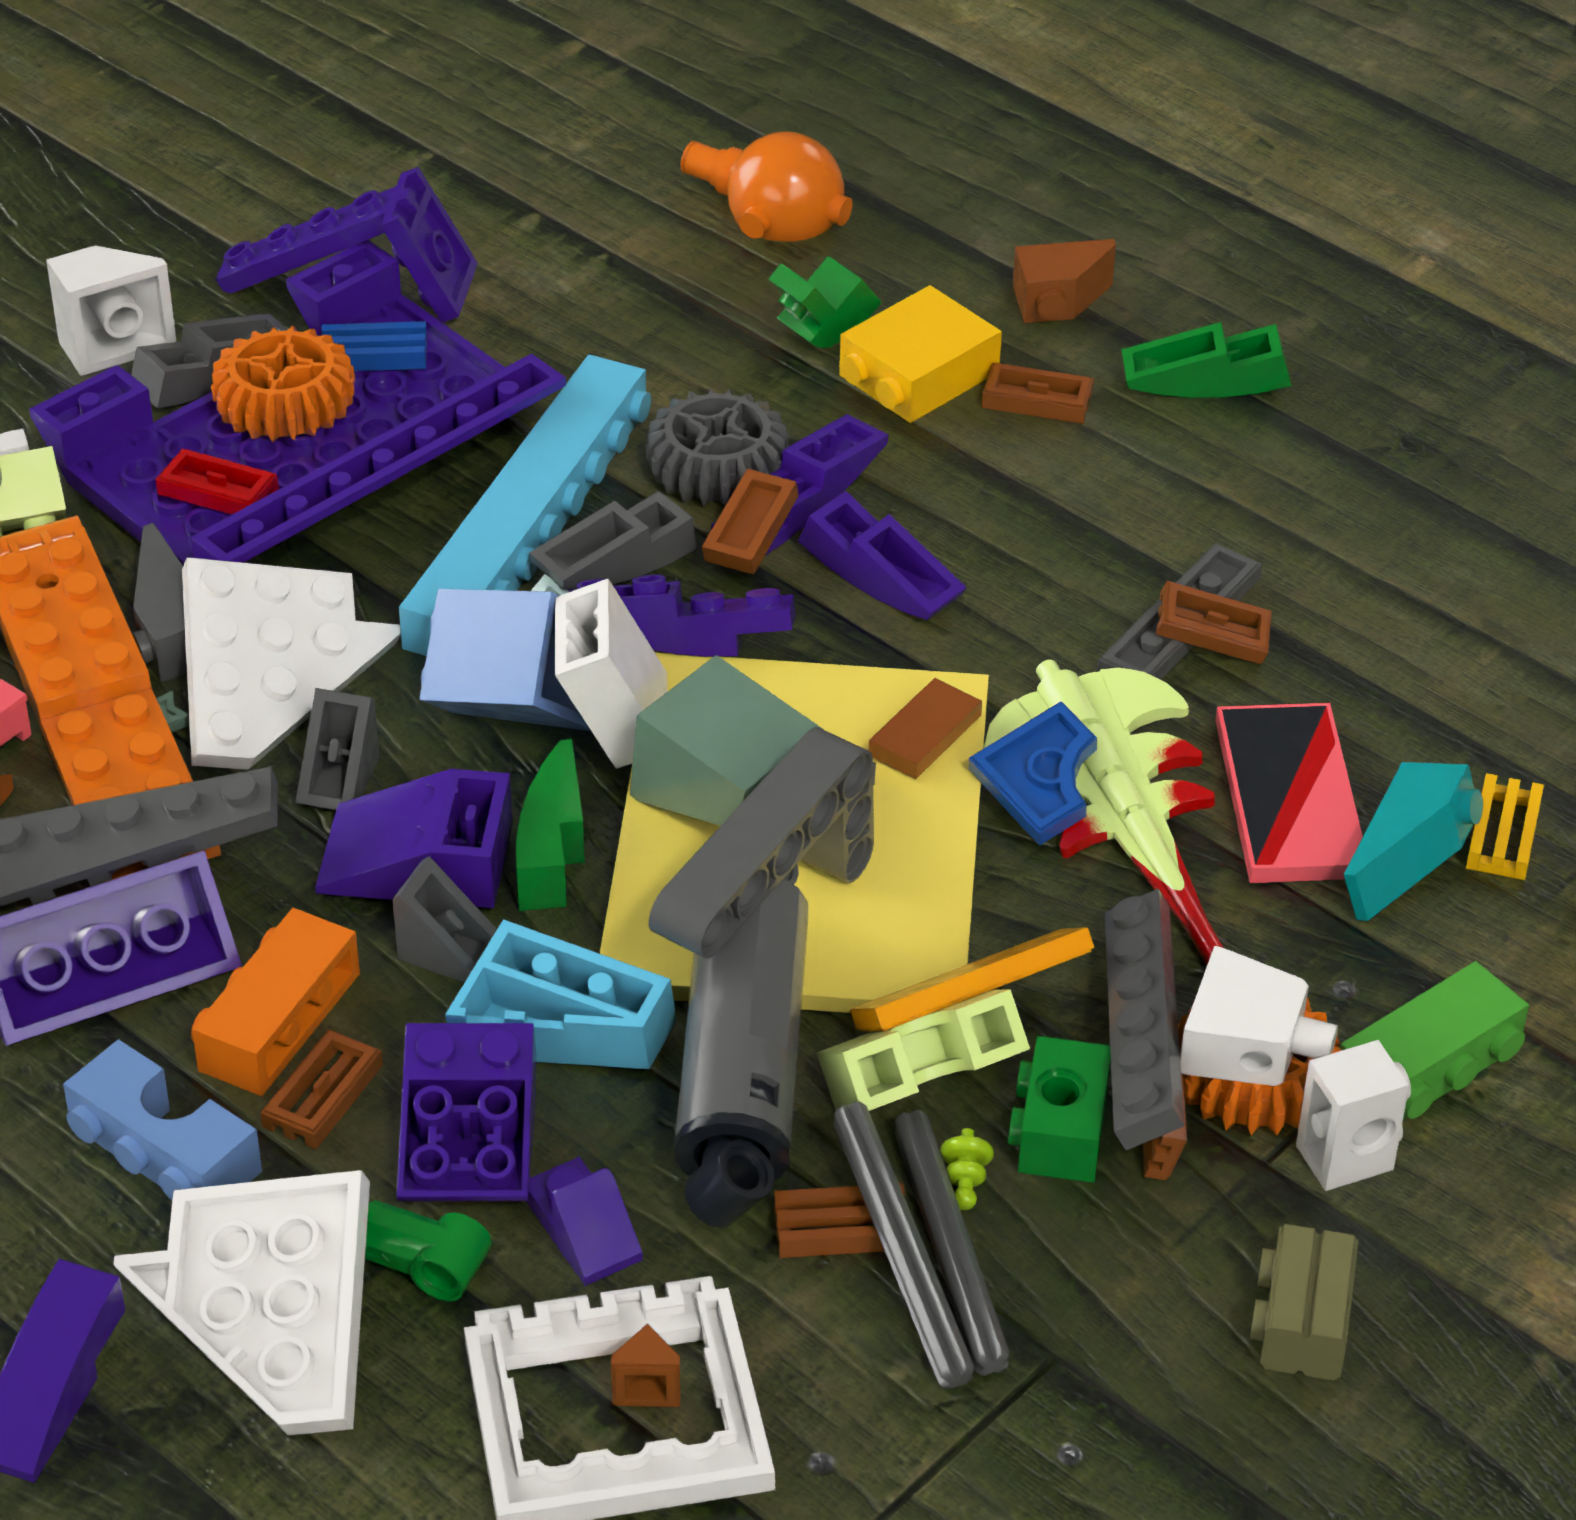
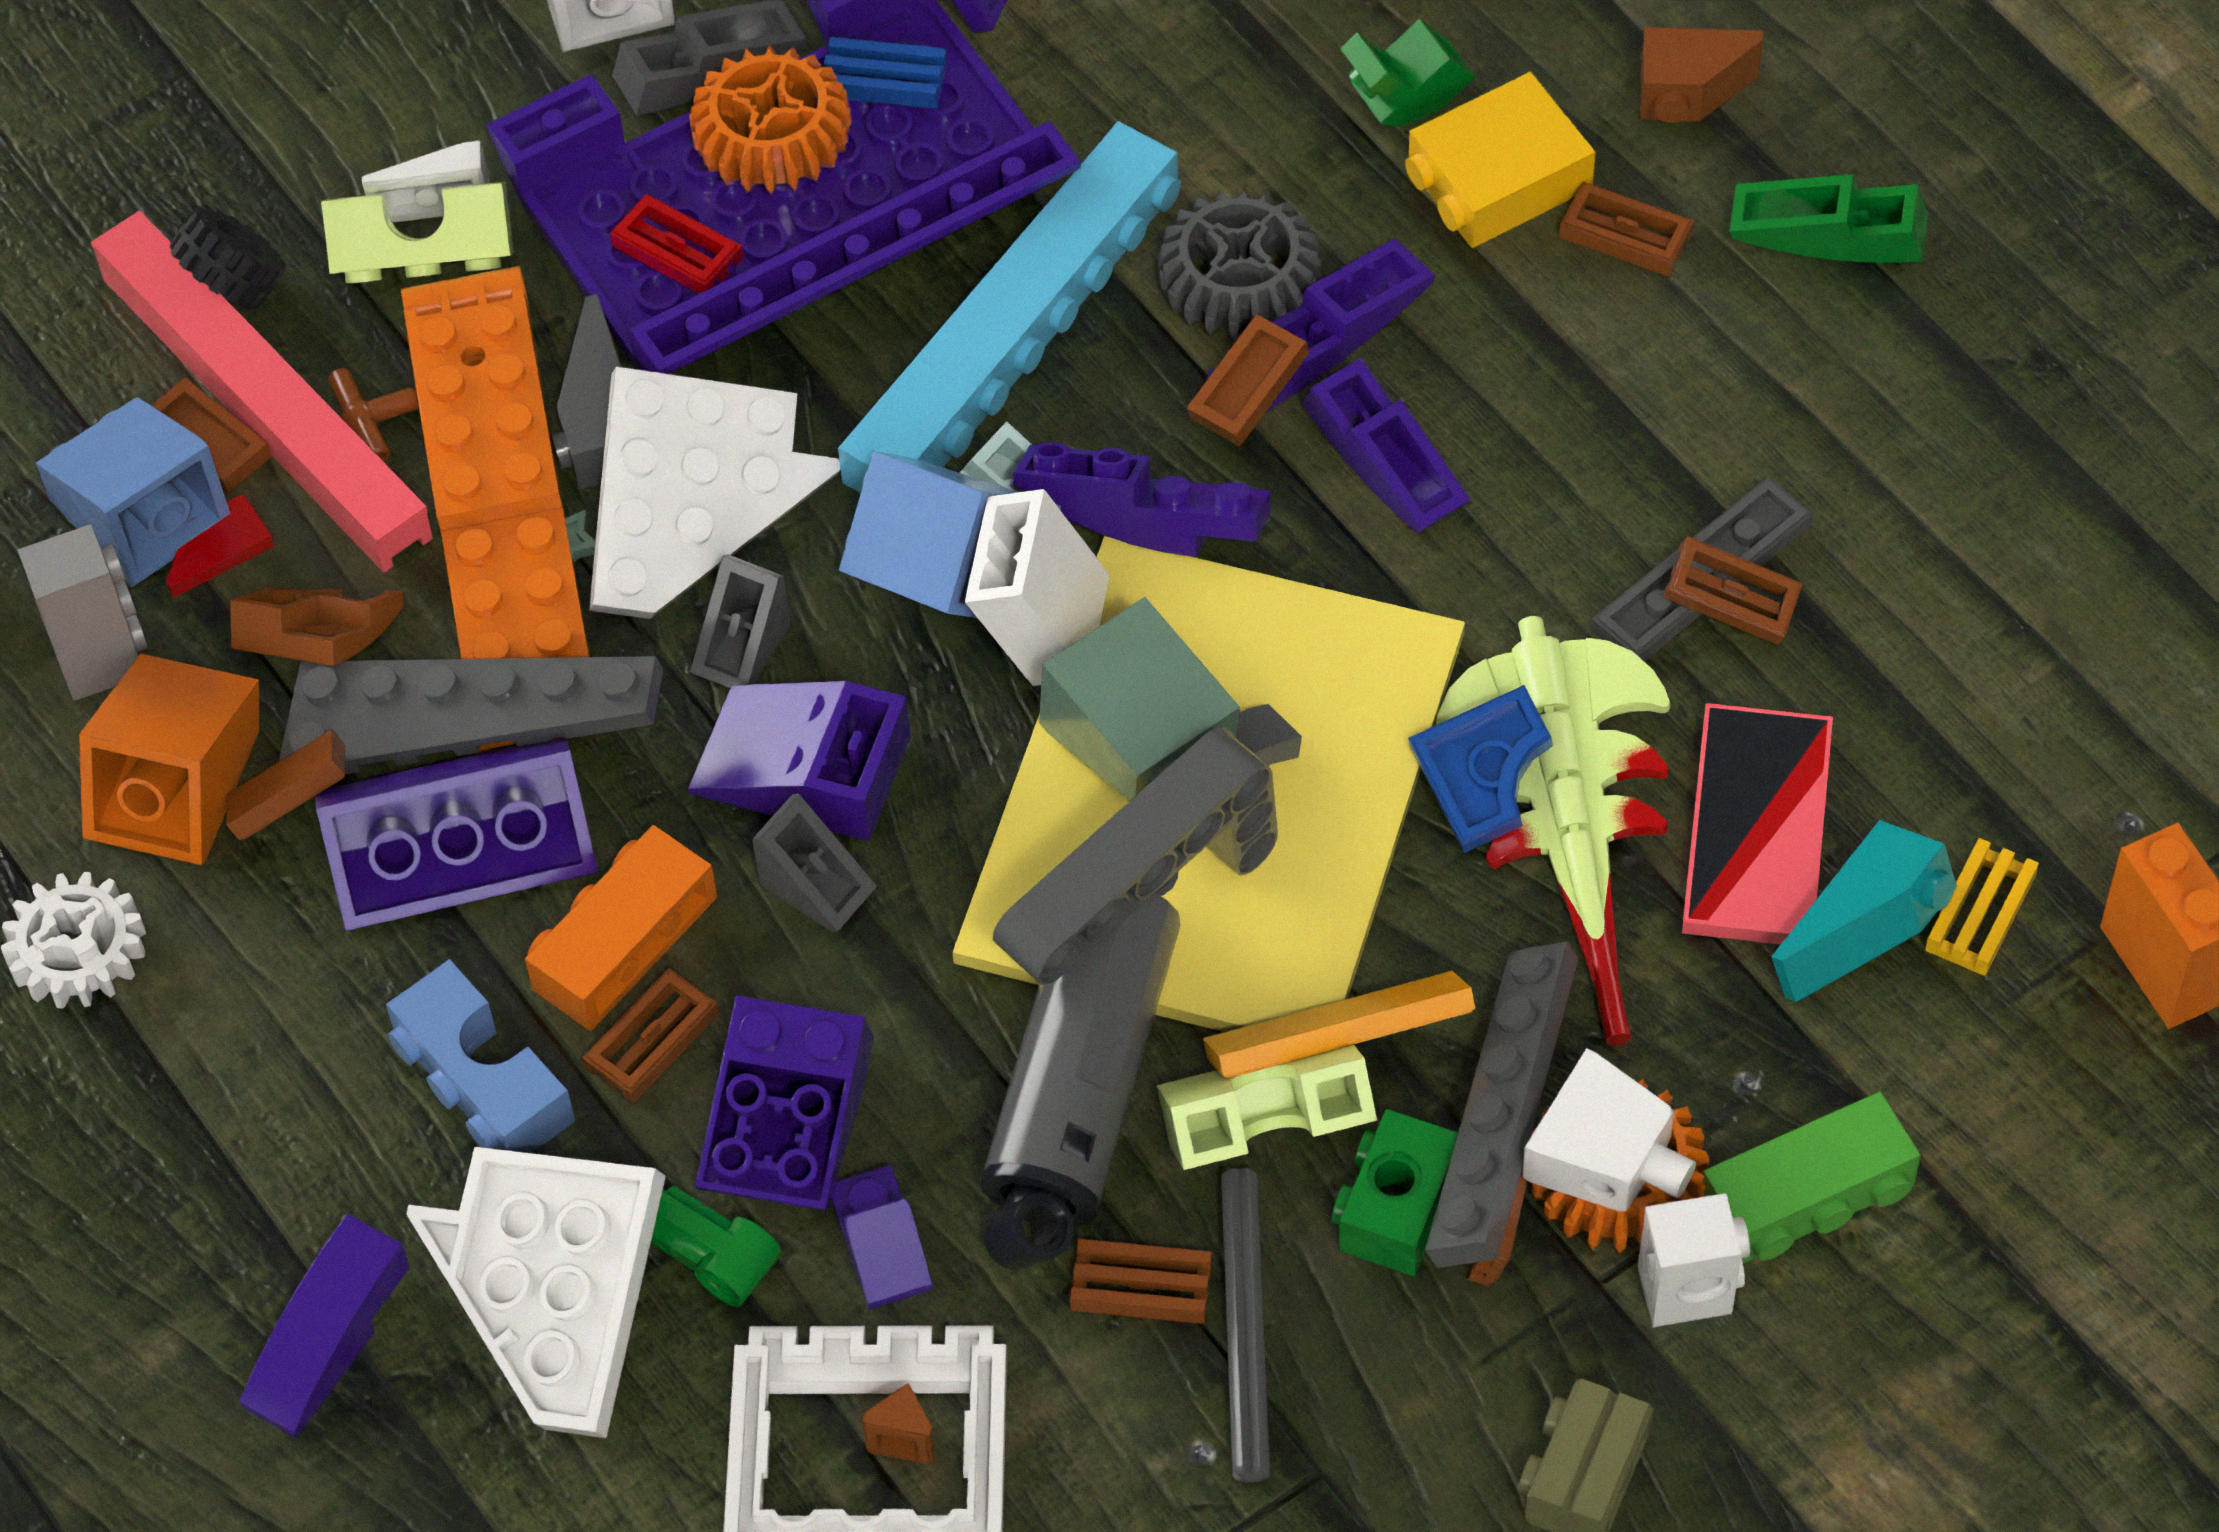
camera: 15 degrees right, 15 degrees up
medium azure wedge [445,919,677,1069] -> none
green slope [516,739,585,911] -> none
dark grey slope [529,491,696,589] -> none
dark grey axle [834,1101,974,1389] -> none
dark orange tile [869,678,982,779] -> none
lime hair [940,1128,994,1211] -> none

